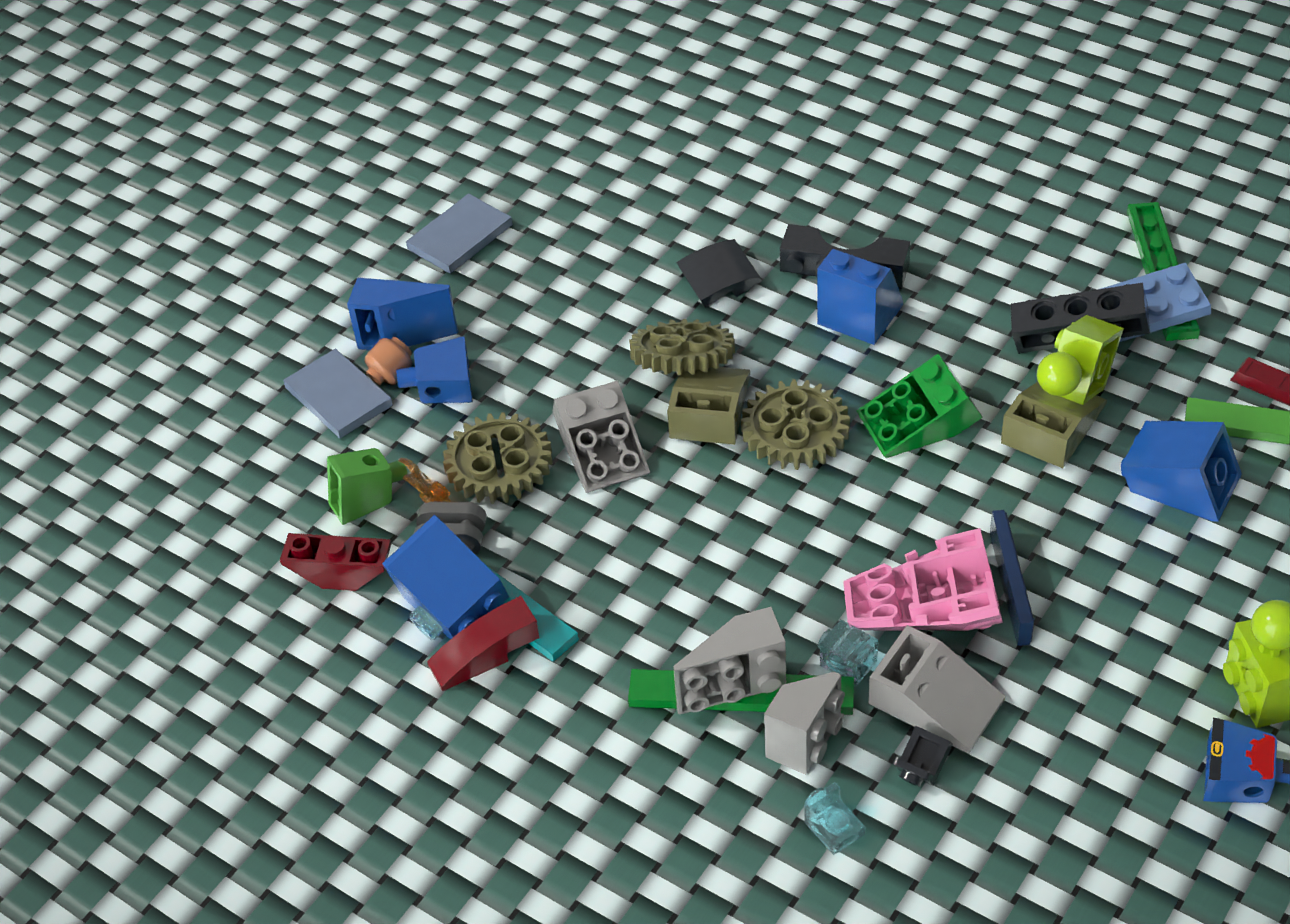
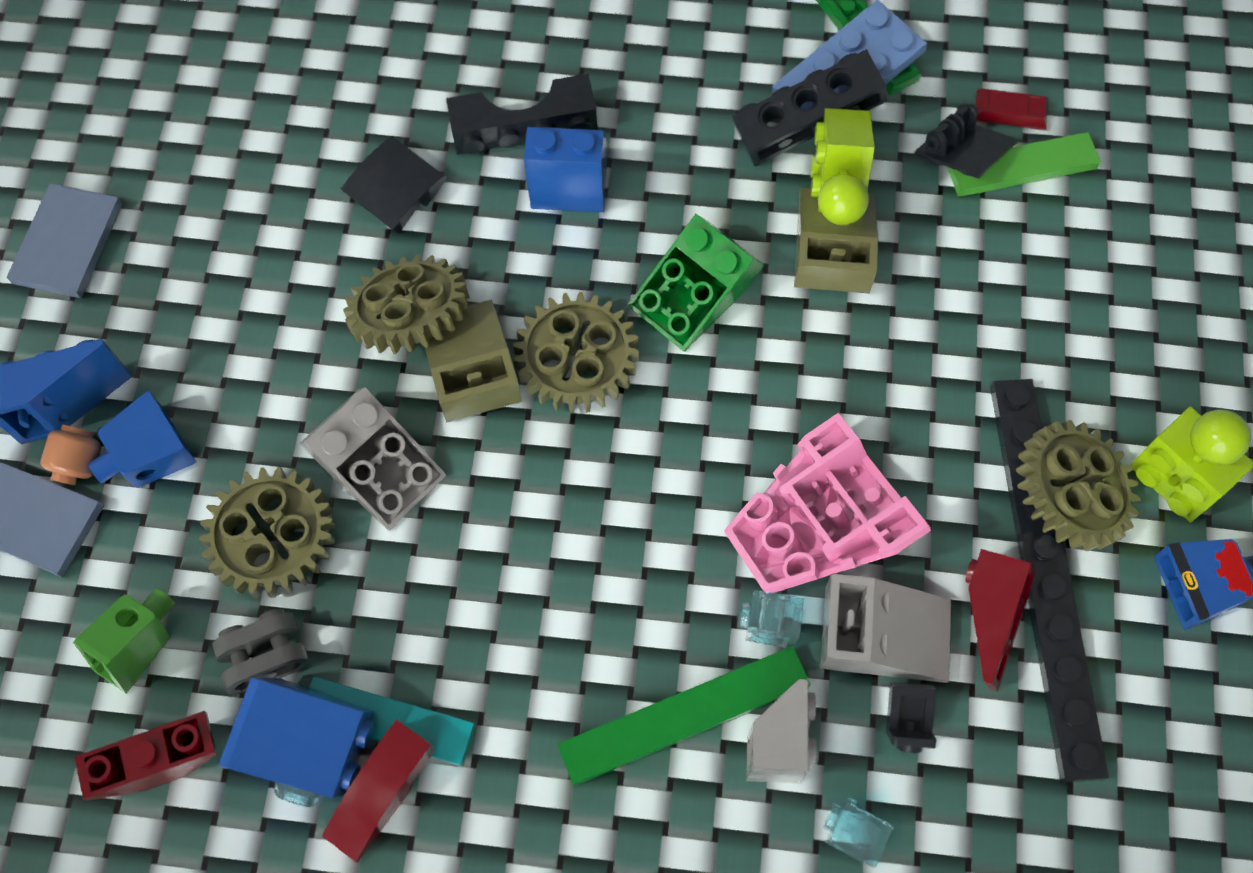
camera: 30 degrees left, 20 degrees up
clear orange plate [398,458,451,503] -> none
light grey slope [673,607,786,715] -> none
dark blue tile [990,510,1034,646] -> none
blue slope [1121,421,1242,521] -> none
none -> black hinge [914,103,1018,179]
none -> dark red slope [965,549,1036,691]
none -> black plate [990,379,1109,783]
none -> olive gear [1016,420,1140,551]

